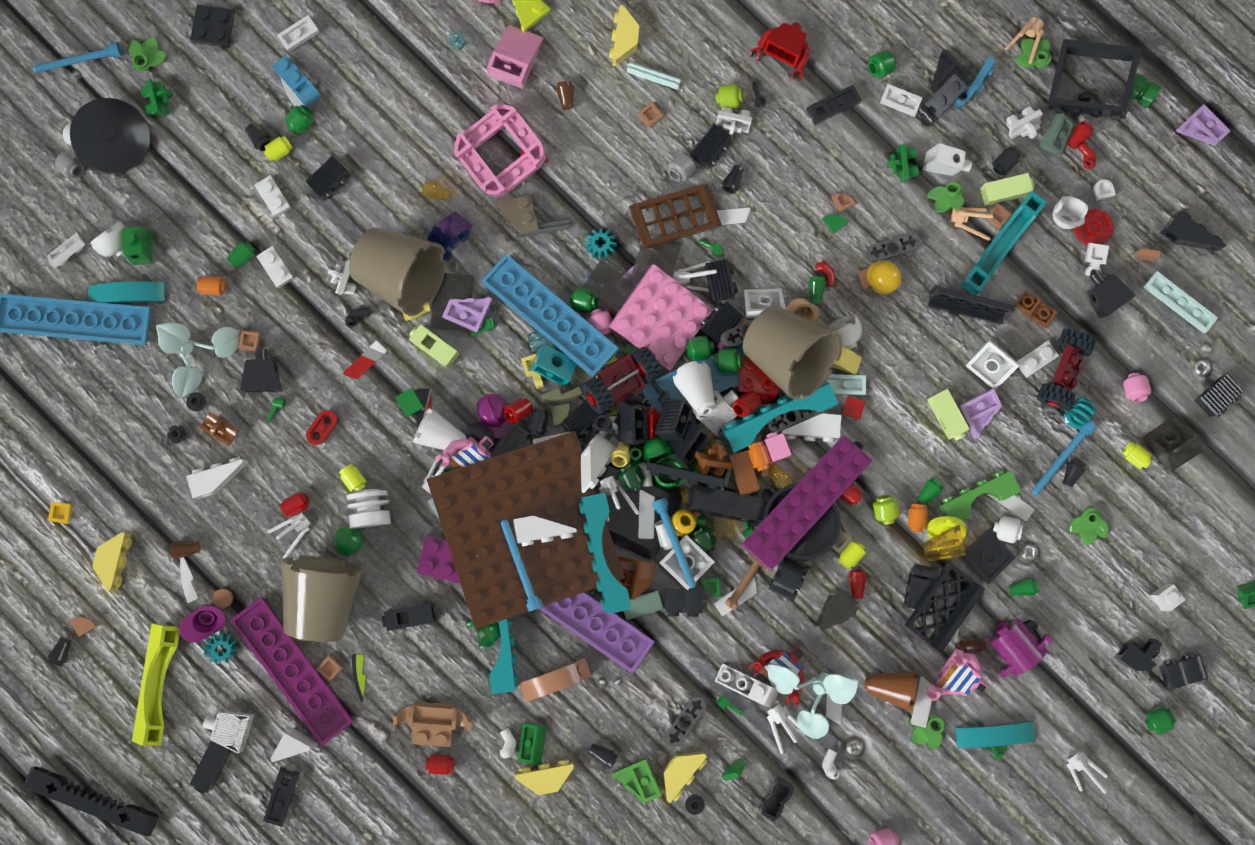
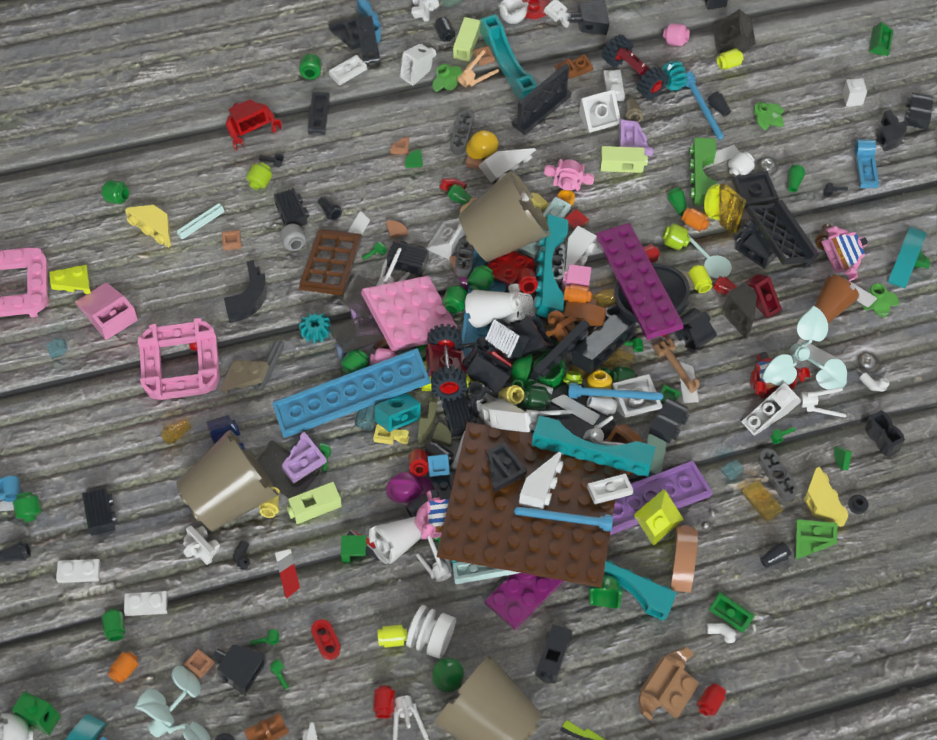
camera: 60 degrees left, 25 degrees down
neon yellow brick [264,136,293,162] -> none
light yellow slope [515,759,574,795] -> none
reddish brown cone [556,81,574,110] -> none
black brick [700,301,743,346] -> none
white hips [716,108,752,137] -> none
green hips [886,144,919,183] -> none
magenta container [986,615,1052,678] -> none
none -> black arch [224,260,267,323]
none -> green hand [249,629,280,646]
none -> nougat tile [386,220,408,239]
none -> dark azure plate [428,454,450,476]
none -> white slope [479,148,536,183]
none -> black wing [487,442,527,492]
none -> bright pink piece [544,159,594,192]
none -> light orange tile [557,190,575,206]
none -> lime plate [563,371,583,385]
none -> white plant [583,416,624,446]
none -> white plate [587,474,633,504]
none -> dark tan cone [626,98,643,123]
none -> neon yellow slope [634,489,684,545]
none -> light aqua piece [688,235,732,279]
none -> clear light blue piece [721,460,744,480]
none -> clear yellow plate [741,480,783,522]
none -> dark red slope [743,274,782,318]
none -> dark azure plate [854,139,879,188]

